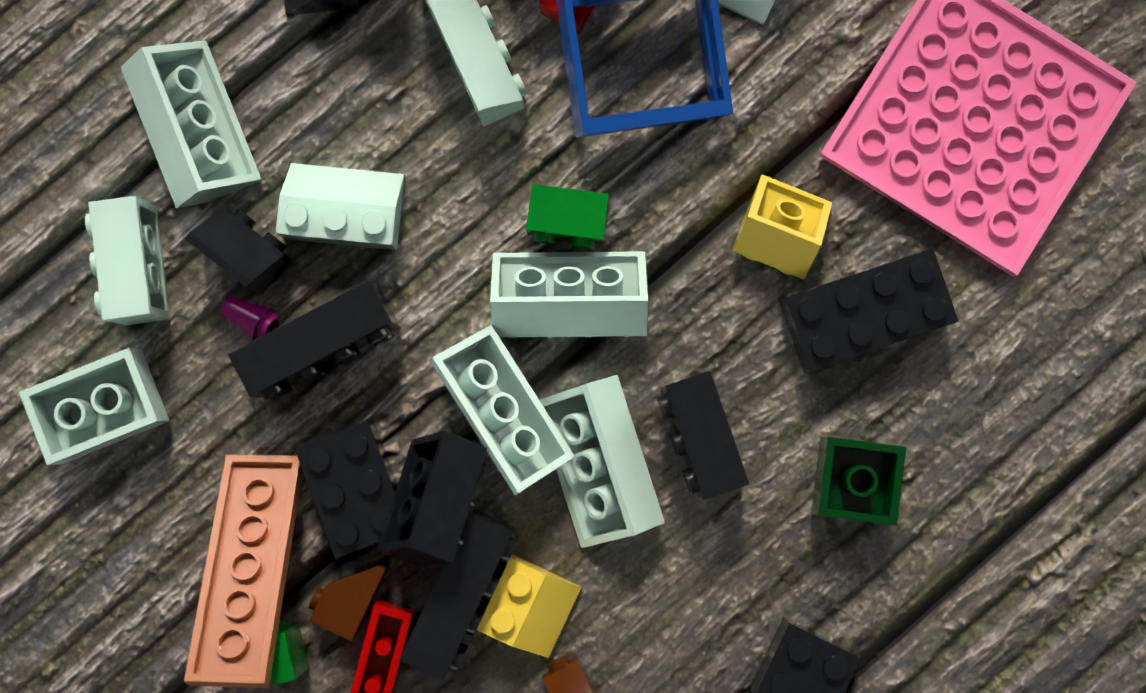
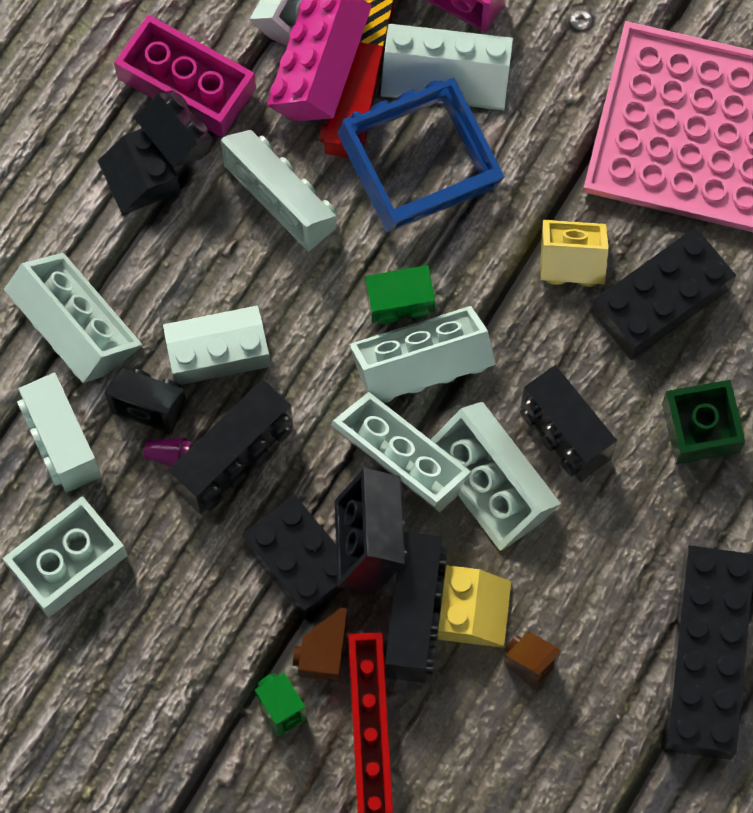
camera: 20 degrees left, 15 degrees down
nougat plate [184,455,303,688] -> none

